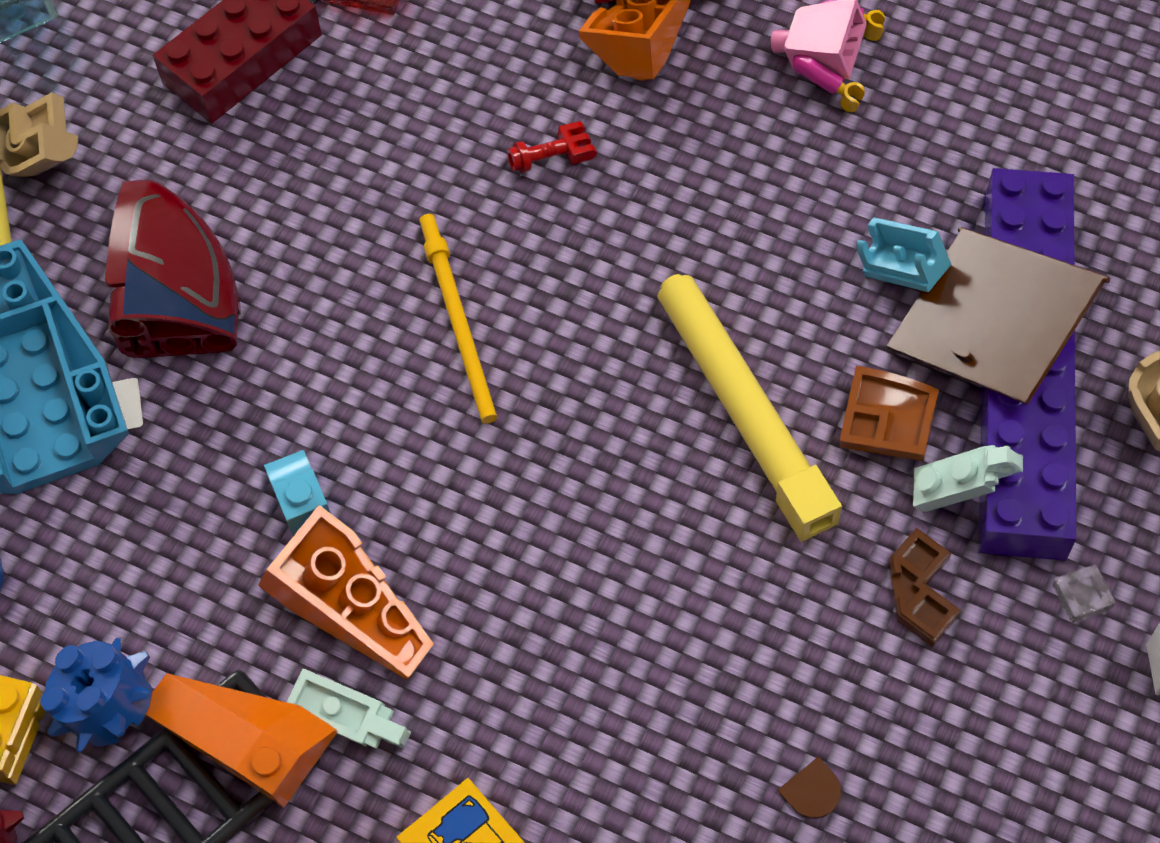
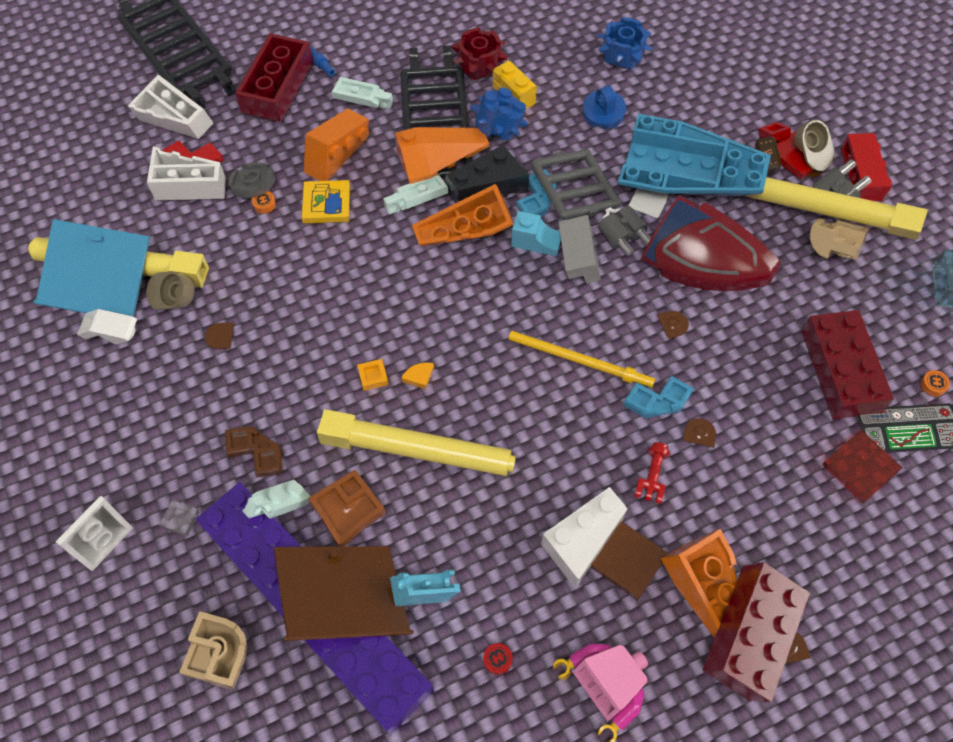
camera: 125 degrees right, 0 degrees up
none -> light orange tile [357,359,388,391]
none -> light orange tile [402,363,434,389]
none -> black wedge [446,145,529,203]
none -> red tile [483,643,513,675]
none -> dark azure tile [516,169,556,216]
none -> dark grey bar [530,149,621,220]
none -> white wedge [541,487,627,589]
none -> light grey piece [559,215,601,284]
none -> reddish brown tile [590,521,669,601]
none -> dark grey piece [598,206,651,256]
none -> dark azure tile [623,376,694,418]
none -> reddish brown piece [657,311,689,339]
none -> reddish brown piece [683,418,716,448]

